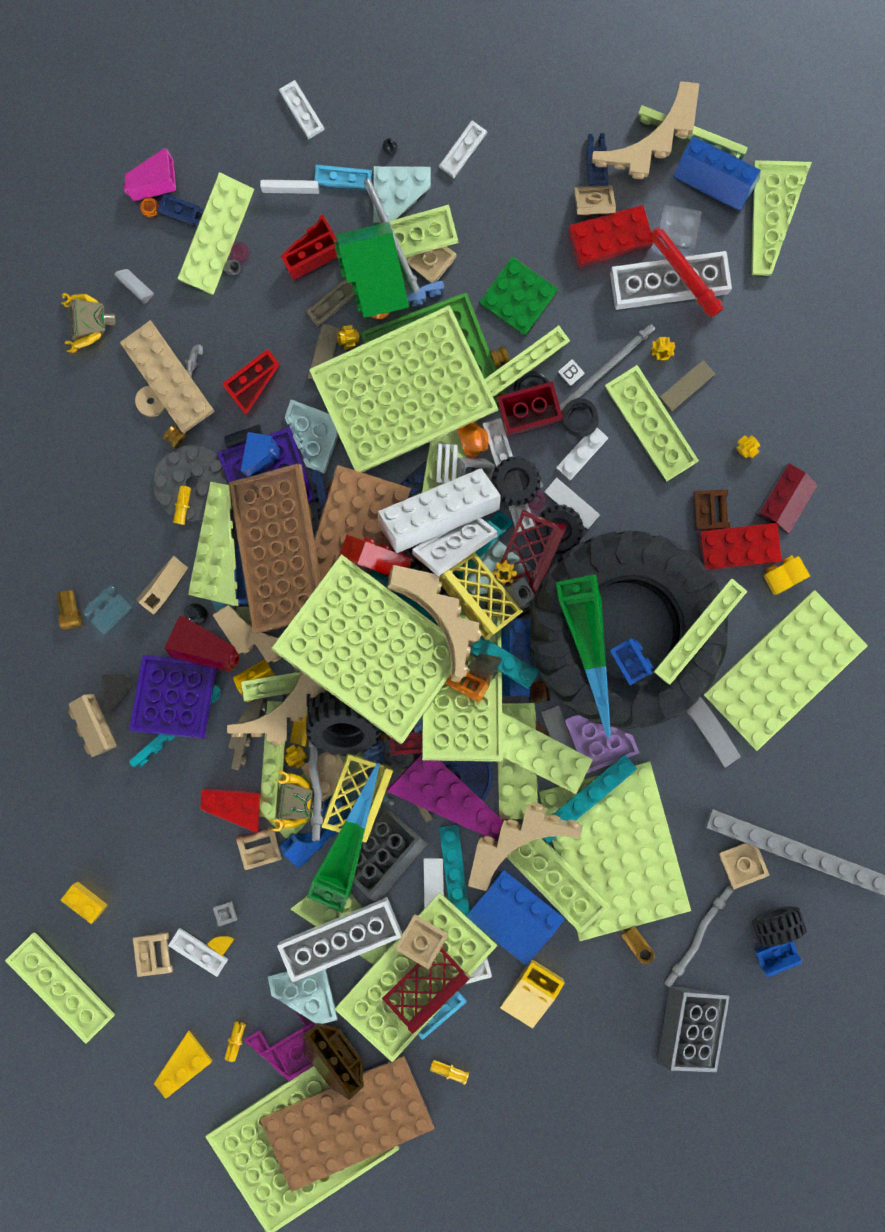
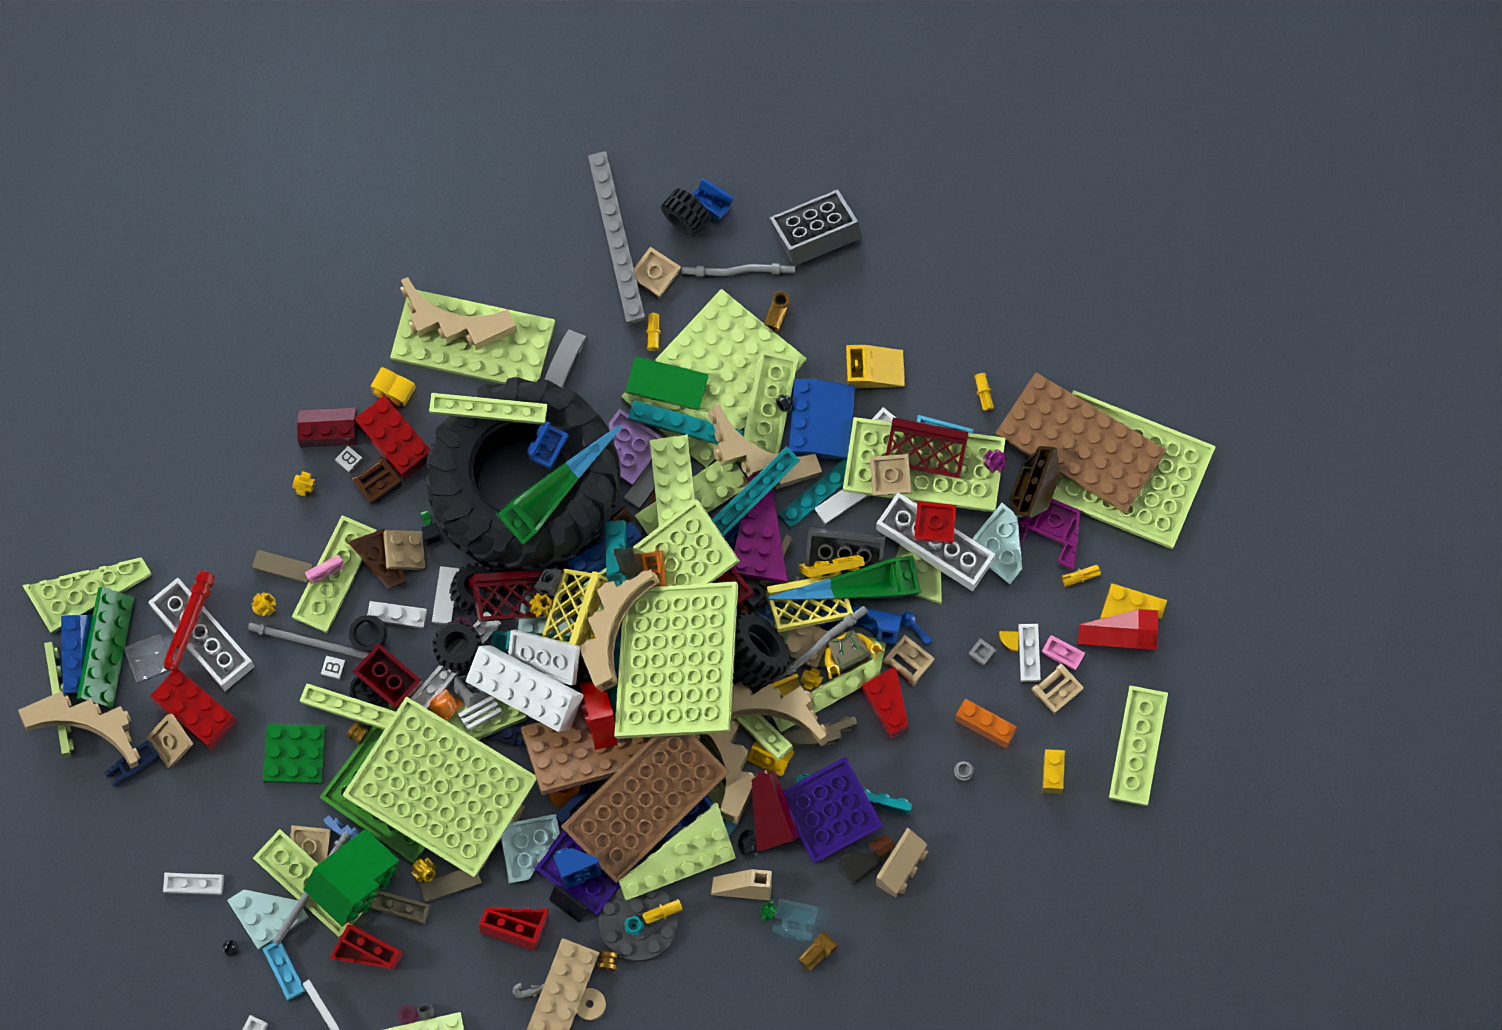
camera: 120 degrees left, 15 degrees down
none -> green plate [77,586,134,709]
none -> bright pink slope [305,555,345,584]
none -> white tile [335,446,363,473]
none -> reddish brown wing [348,529,407,589]
none -> tan plate [383,530,425,570]
none -> tan arch [400,277,517,350]
none -> black piece [421,510,443,546]
none -> teal plate [624,916,644,935]
none -> green tile [625,356,709,411]
none -> yellow axle [646,313,661,351]
none -> teal plate [712,446,800,536]
none -> green plate [760,899,777,921]
none -> black plate [776,394,793,412]
none -> yellow wing [798,555,865,579]
none -> reddish brown slope [867,834,896,857]
none -> blue piece [901,611,932,645]
none -> red plate [914,501,956,544]
none -> light grey plate [954,761,974,781]
none -> orange brick [955,699,1017,748]
none -> magenta gear [983,449,1007,473]
none -> bright pink plate [1041,635,1085,671]
none -> red wedge [1078,609,1158,650]

